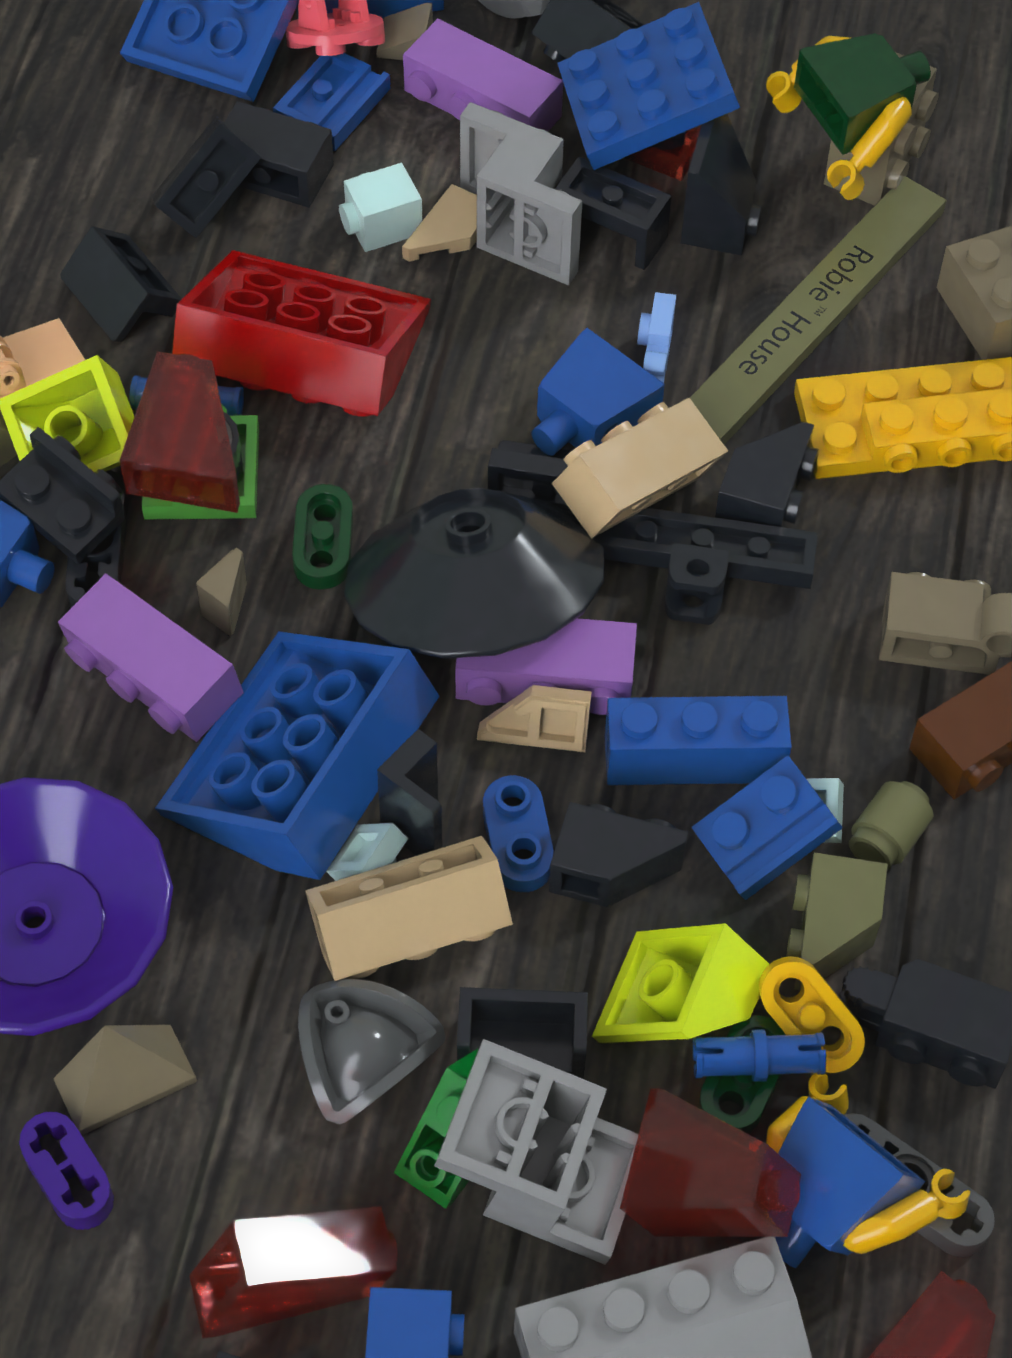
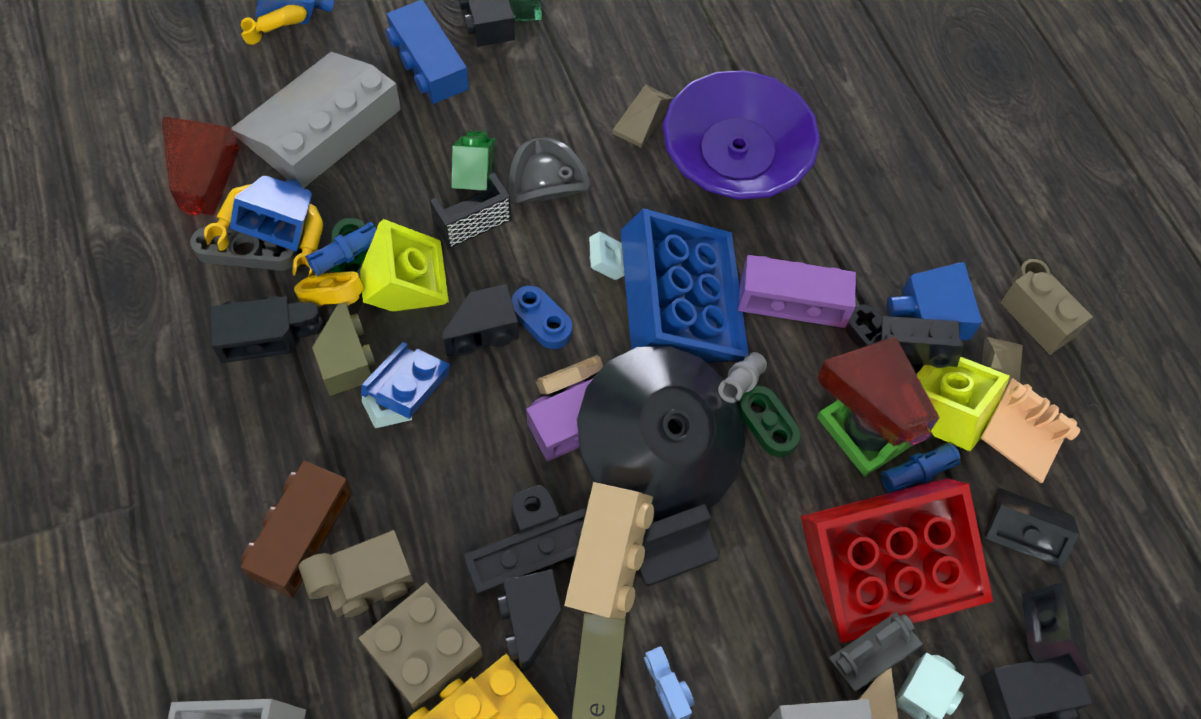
camera: 145 degrees right, 5 degrees up
dark purple beam [19,1112,114,1230] -> none
clear red slope [189,1207,398,1338] -> none
dark tan slope [197,547,247,636] -> none
tan brick [305,836,513,981] -> none
black panel [377,729,443,856] -> none
light grey bracket [434,1039,650,1265] -> none
blue torso [531,328,665,456] -> none
blue brick [605,696,792,785] -> none
clear red slope [620,1088,801,1237] -> none
olive brick [849,781,934,870] -> none
none -> dark tan brick [358,582,483,712]
none -> light grey pin [718,352,767,403]
none -> dark grey hinge [829,612,923,692]

